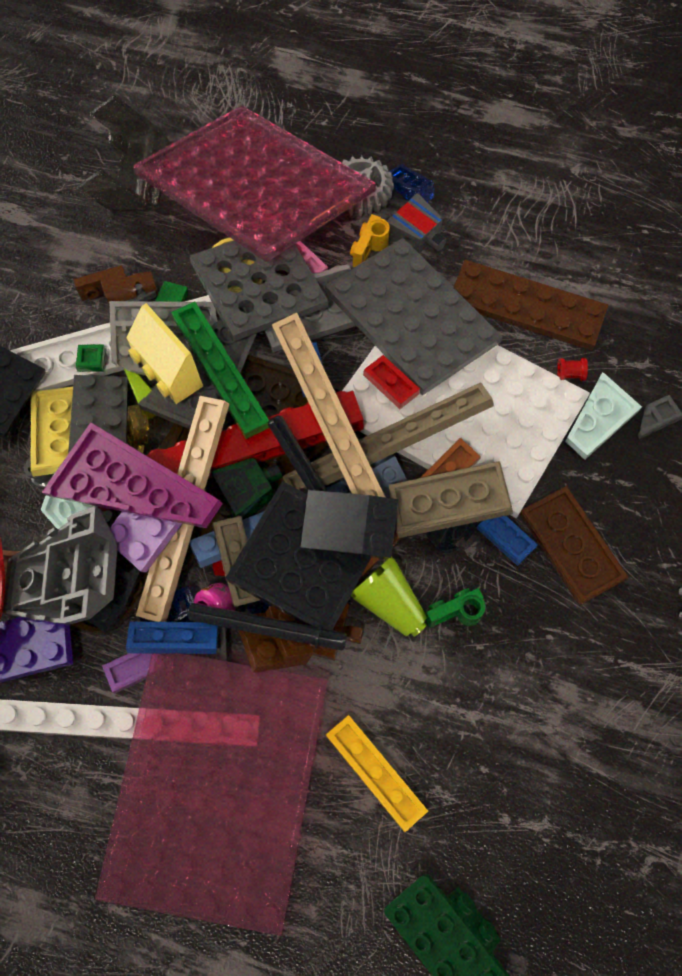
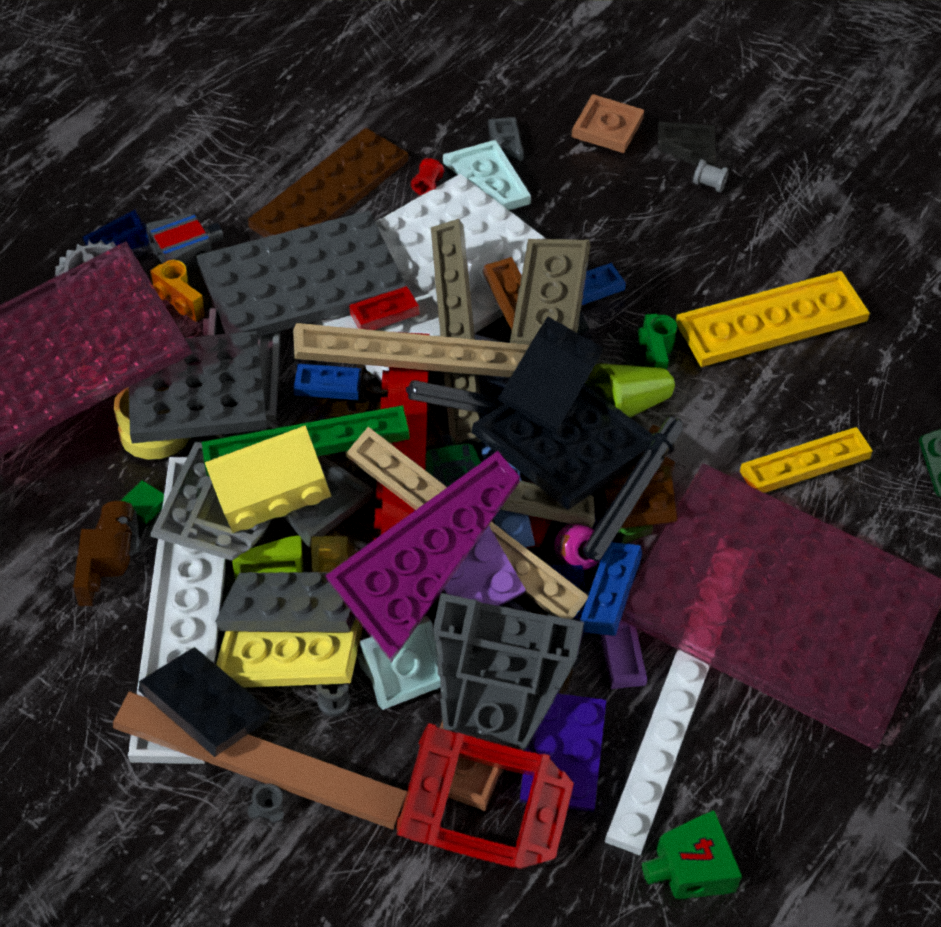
camera: 75 degrees left, 15 degrees down
green tile [75,344,106,372] -> none
reddish brown tile [519,486,629,606] -> none
none -> yellow plate [676,271,870,367]

